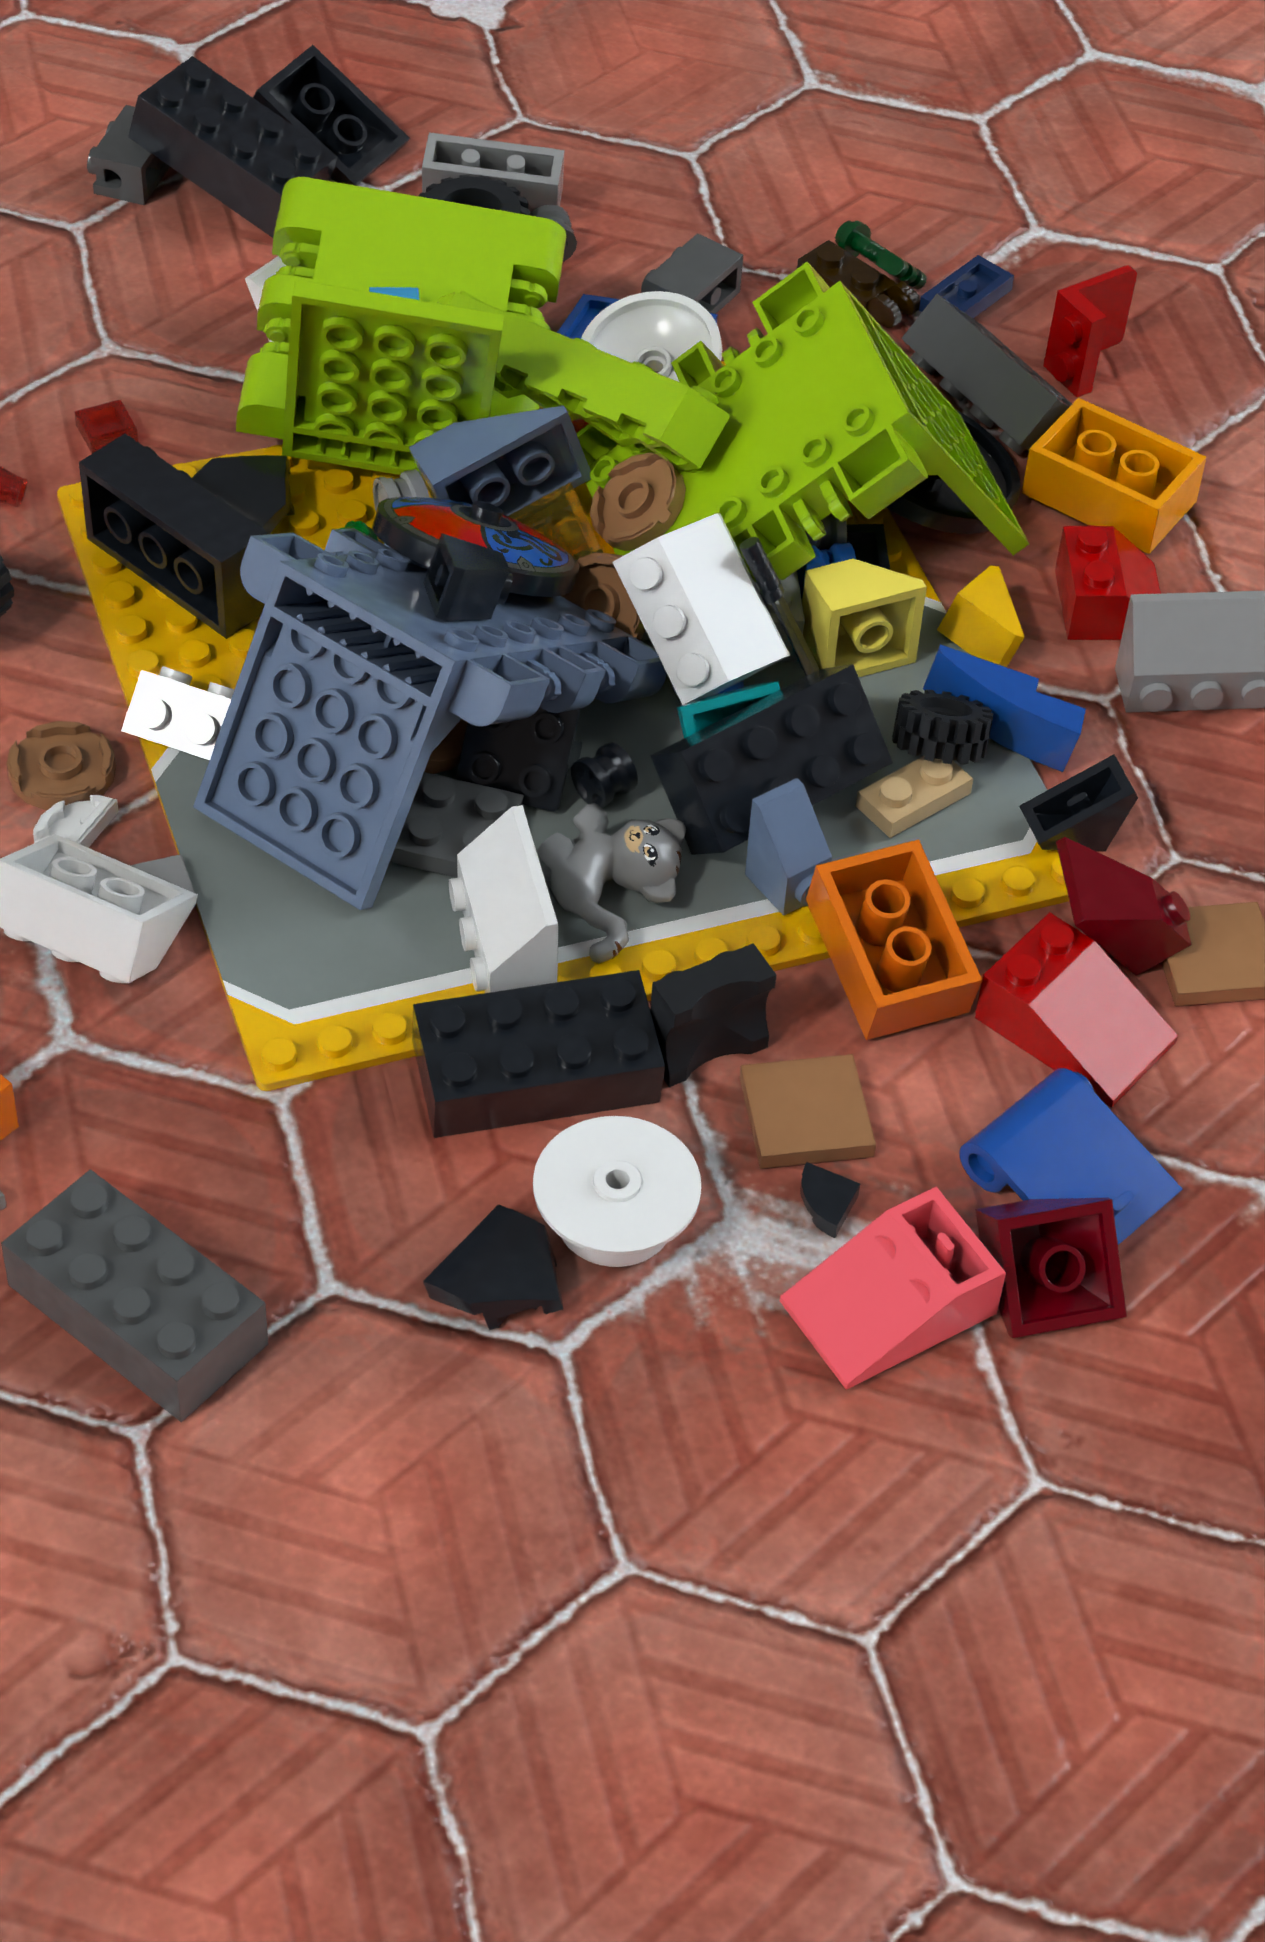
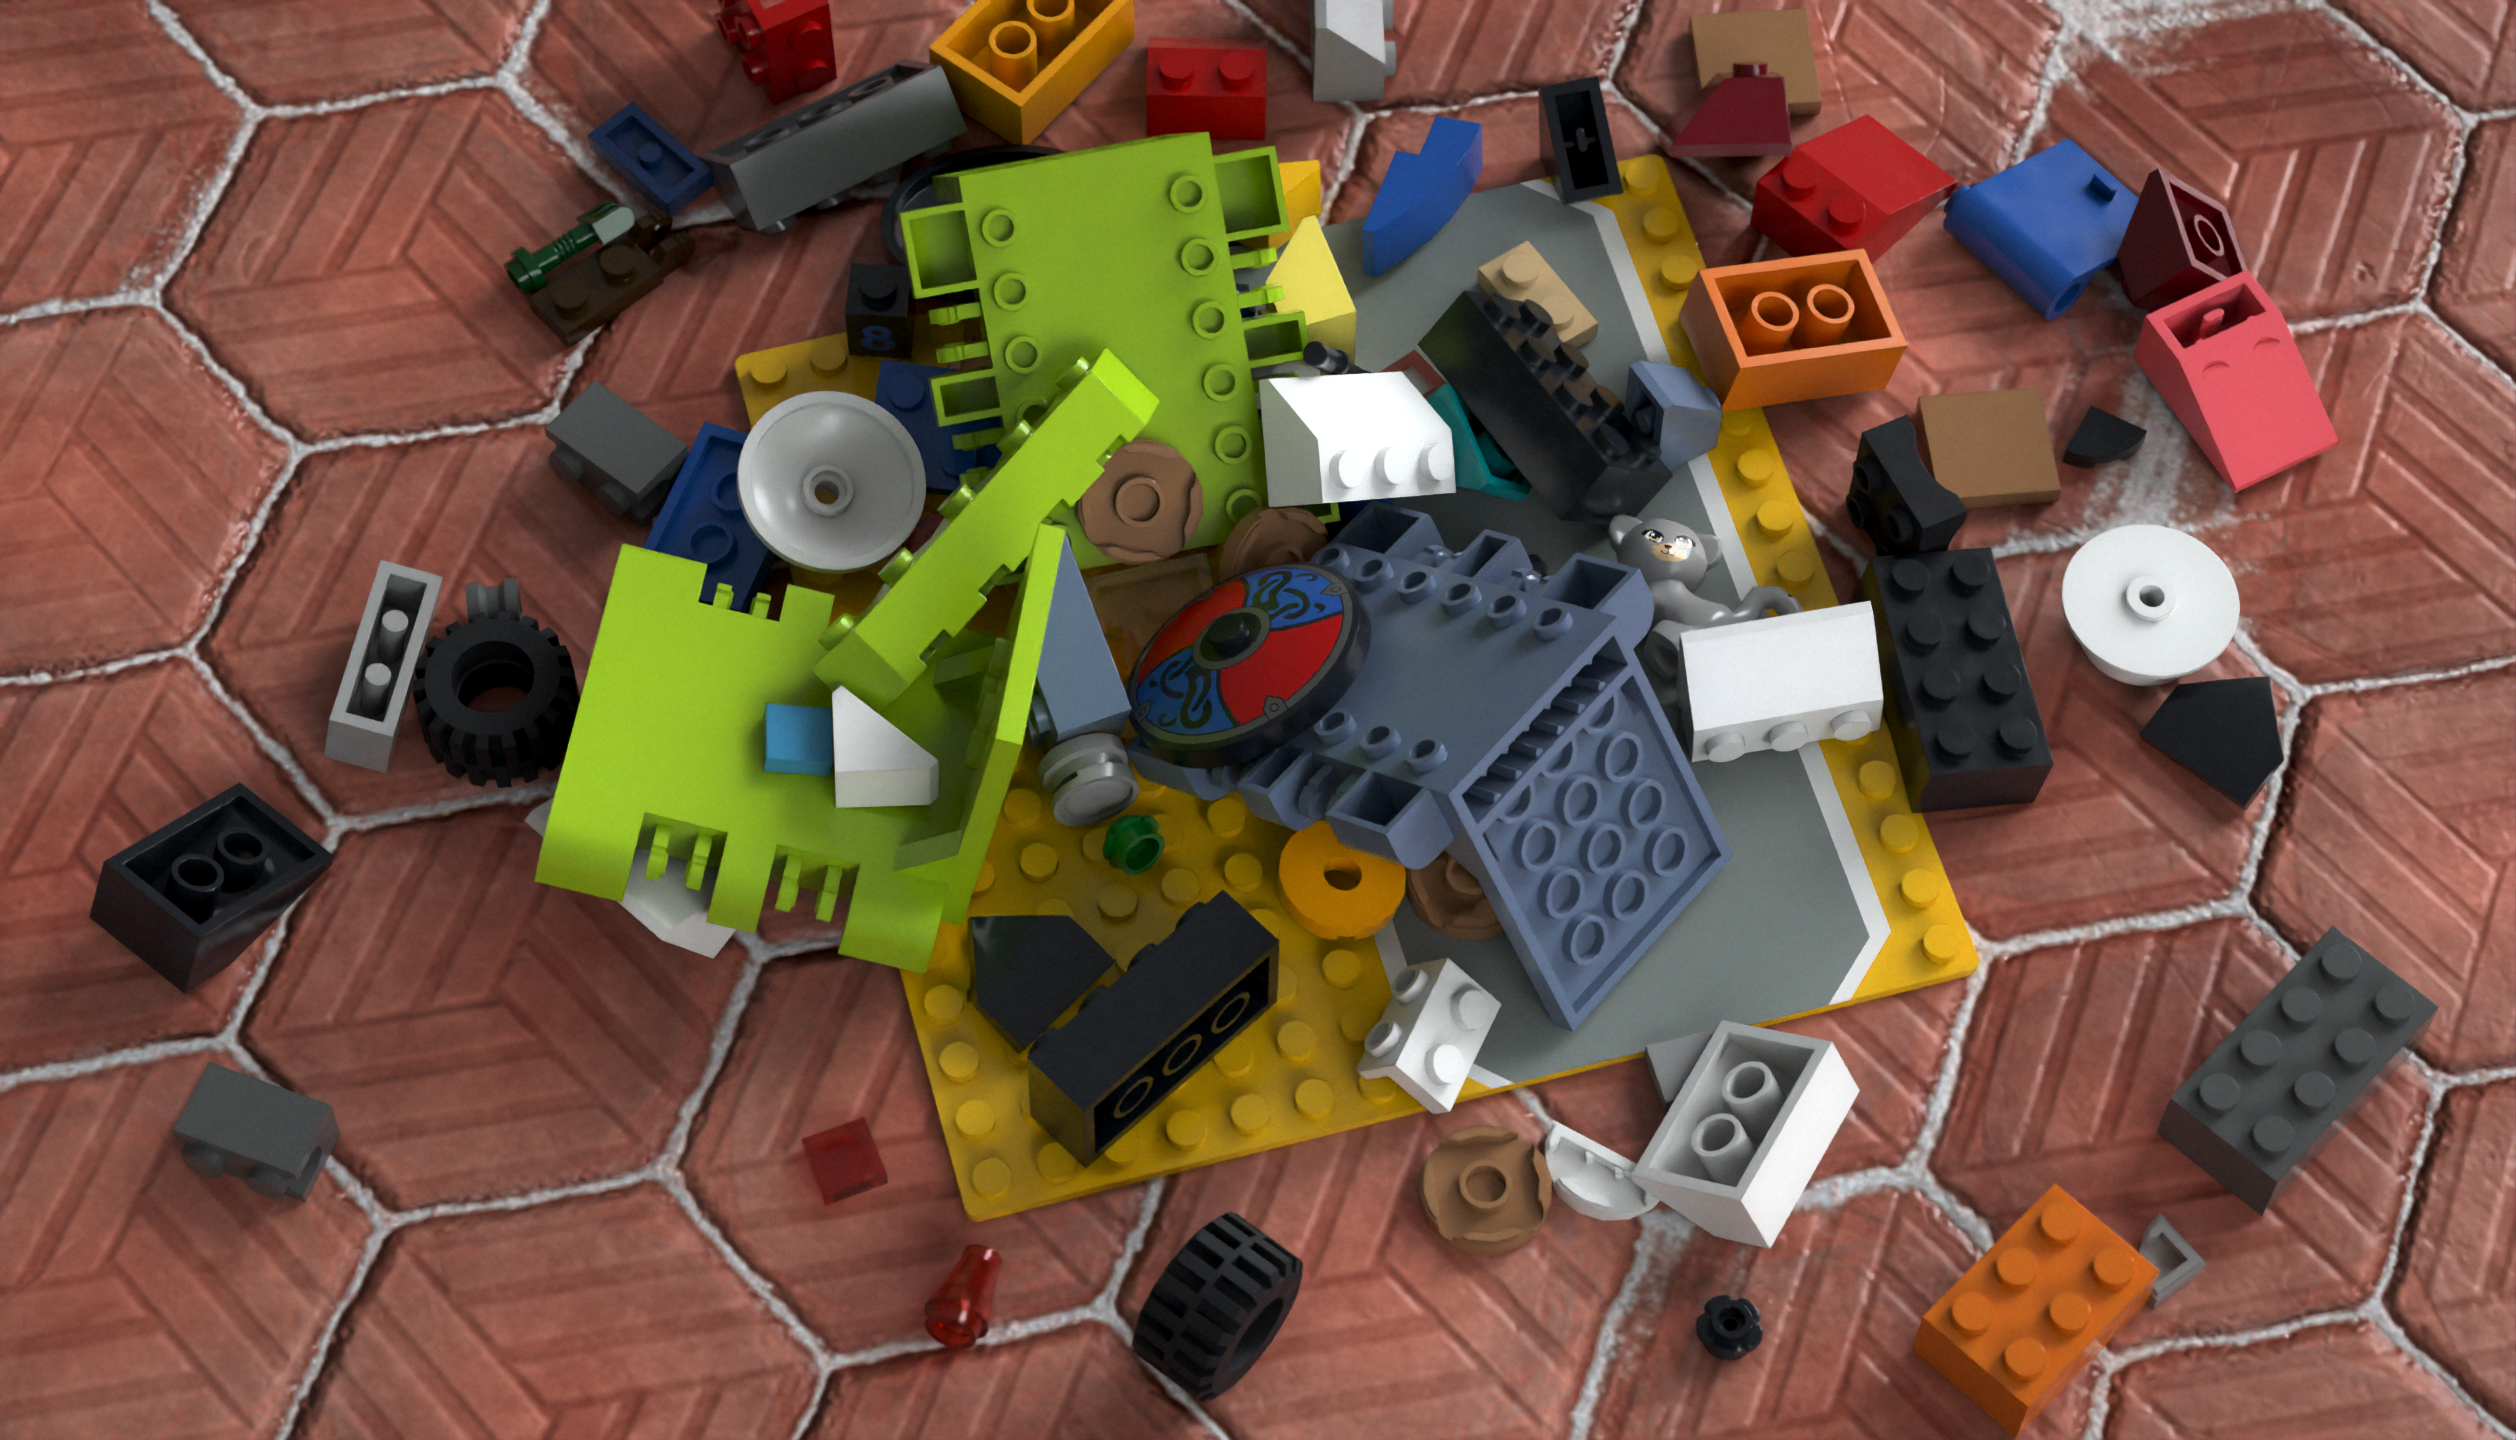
camera: 85 degrees left, 10 degrees up
black brick [128,56,338,238] -> none
black slope [423,533,513,621] -> none
black tyre [892,690,993,764] -> none

